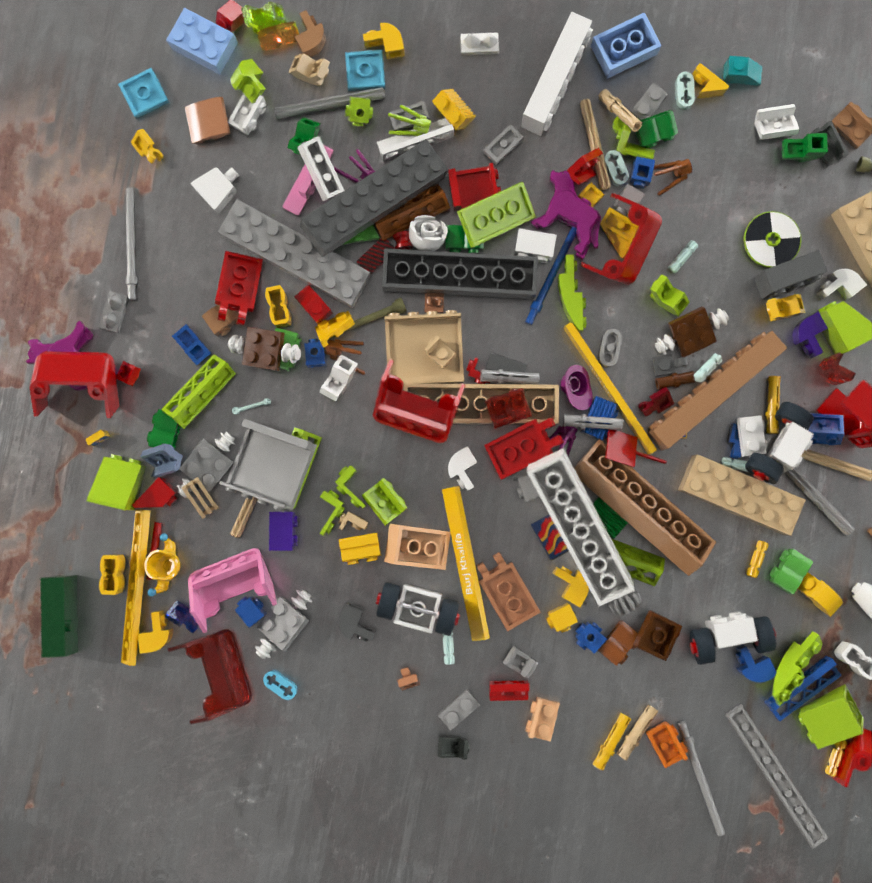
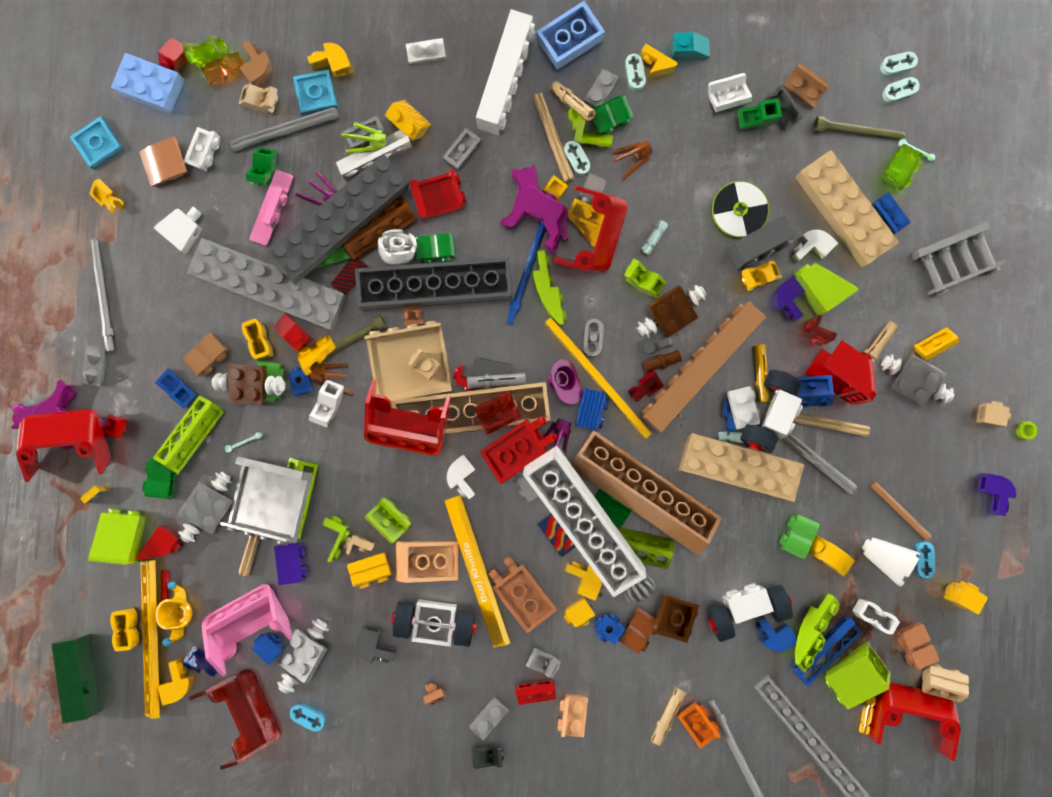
camera: 15 degrees left, 0 degrees up
sand blue bracket [140,443,183,479] -> none
tan tile [181,477,219,519] -> none
red tile [215,251,263,325] -> none
lime brick [230,59,265,103] -> none
white brick [297,136,344,201] -> none
lime bracket [335,465,367,508] -> none
lime brick [345,97,373,126] -> none
red wheel [393,231,414,250] -> none
light aqua axle [442,631,455,665] -> none
lime tile [457,182,536,247] -> none
white brick [514,228,557,263] -> none
light grey pin [563,414,623,431] -> none
red bracket [567,148,603,185] -> none
yellow pin [592,713,632,771] -> none
red piece [605,429,667,467] -> none
blue brick [630,156,655,189] -> none
light aqua axle [694,353,722,383] -> none
yellow axle [746,540,769,578] -> none

